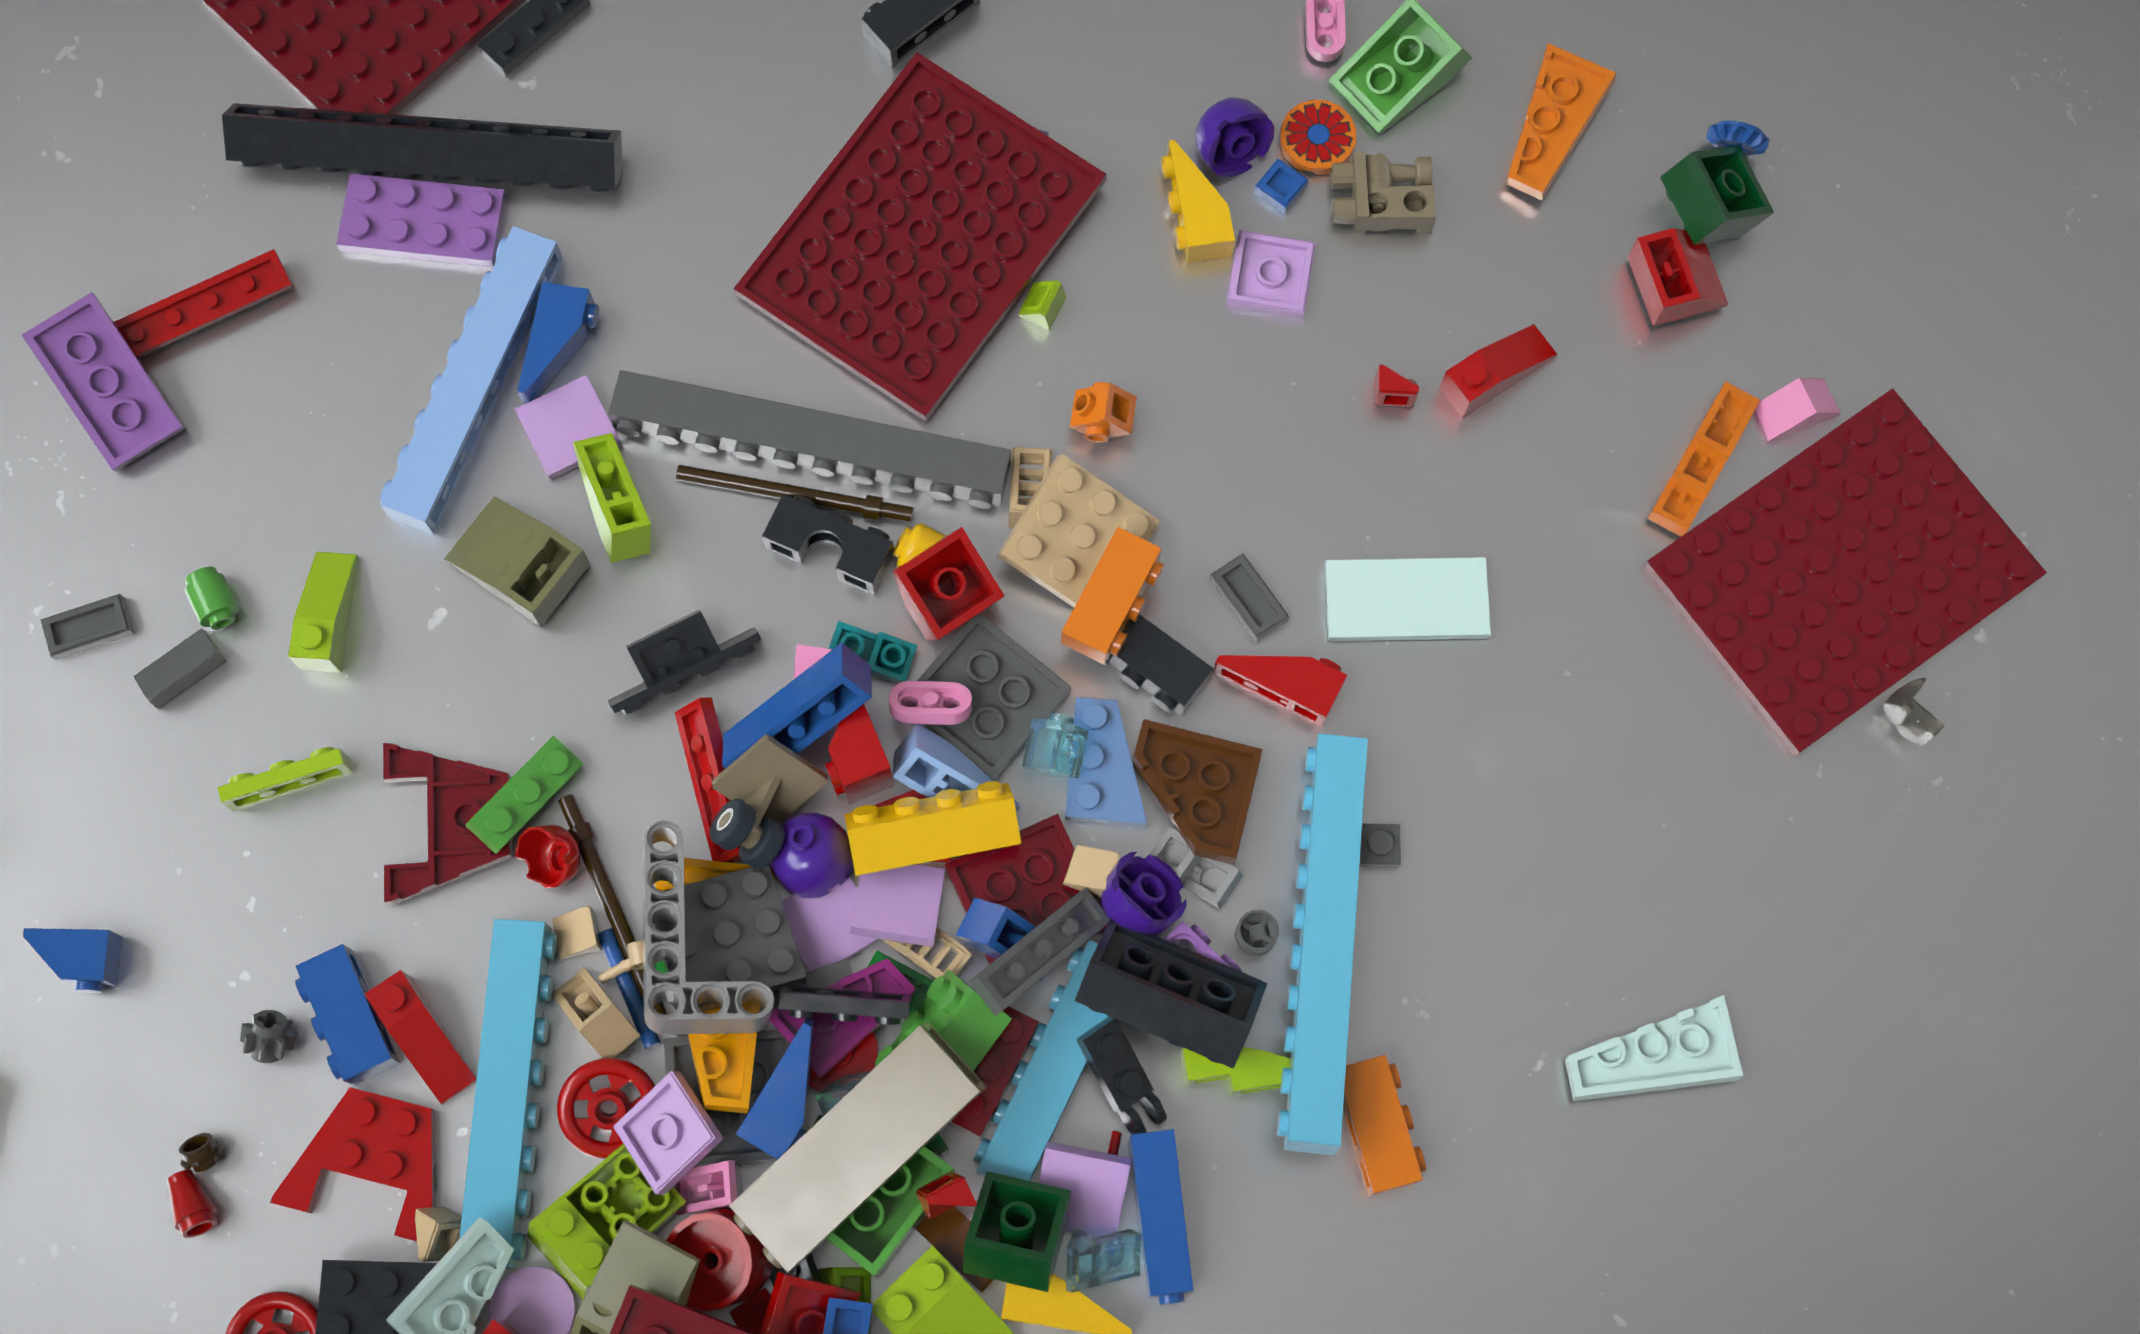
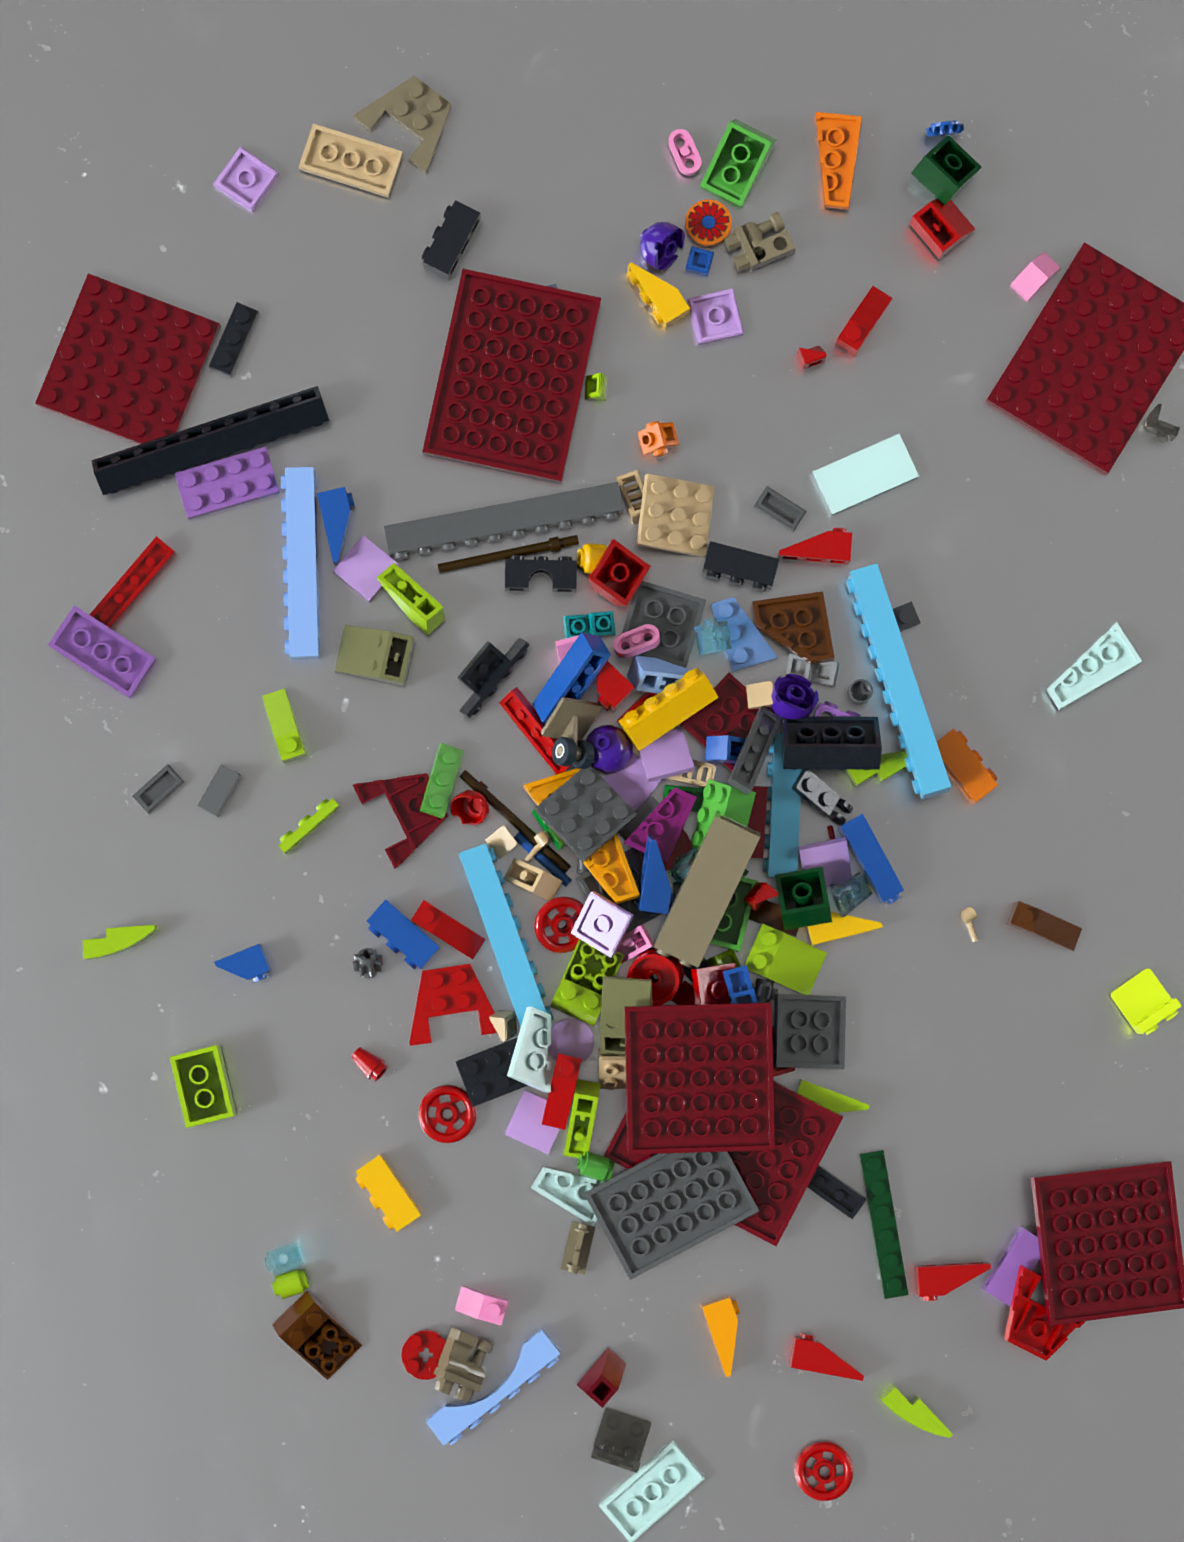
camera: 25 degrees left, 10 degrees up
dark brown plate [179,1133,222,1172] -> none
bright green brick [185,566,240,630] -> none
light grey beam [642,820,774,1034] -> none
black plate [778,985,912,1025] -> none
orange brick [1061,527,1164,665] -> none
orange slope [1647,381,1760,537] -> none

